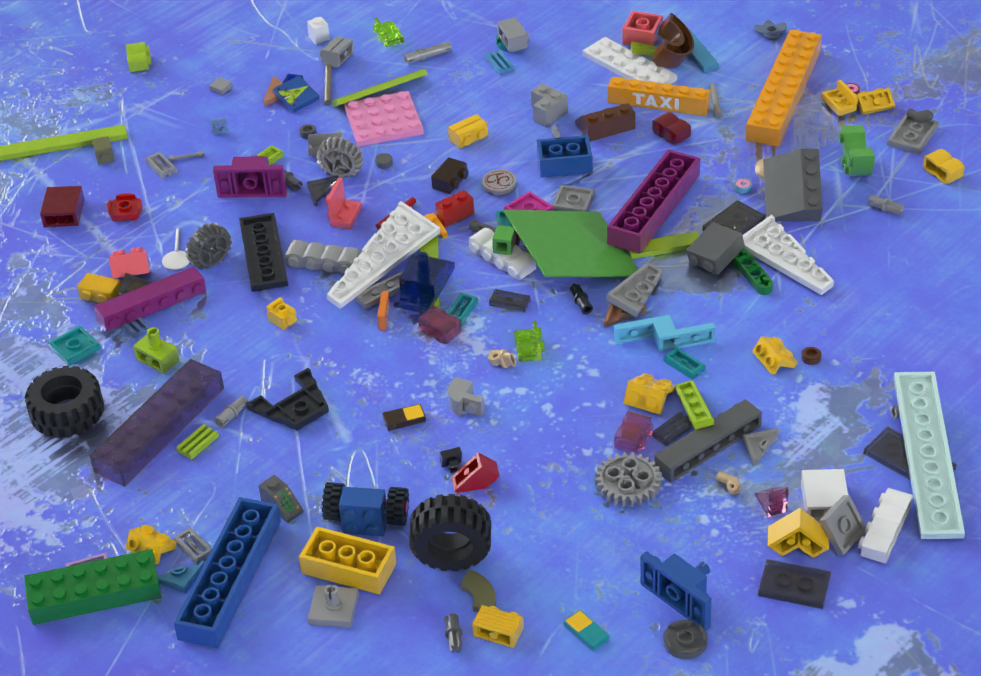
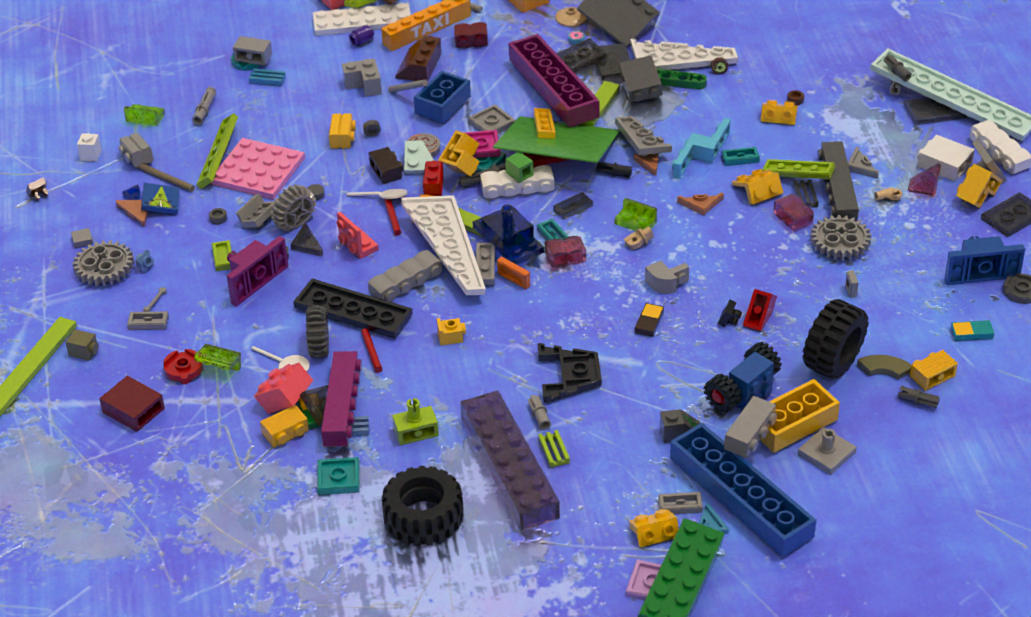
camera: 55 degrees left, 0 degrees up
none -> tile [26,178,48,201]
none -> light grey gear [73,240,135,286]
none -> clear neon green bracket [195,344,241,371]
none -> white piece [346,189,407,199]
none -> dark purple brick [349,25,374,46]
none -> red bar [361,329,382,373]
none -> dark grey tile [363,120,381,137]
none -> light aqua wing [404,141,434,174]
none -> yellow brick [438,130,480,177]
none -> yellow tile [533,108,556,139]
none -> clear smoke tile [556,38,607,73]
none -> nougat tile [677,192,724,215]
none -> tile [711,57,728,75]
none -> light grey brick [724,396,777,458]
none -> light grey tile [845,270,859,298]
none -> dark grey axle [884,54,912,82]

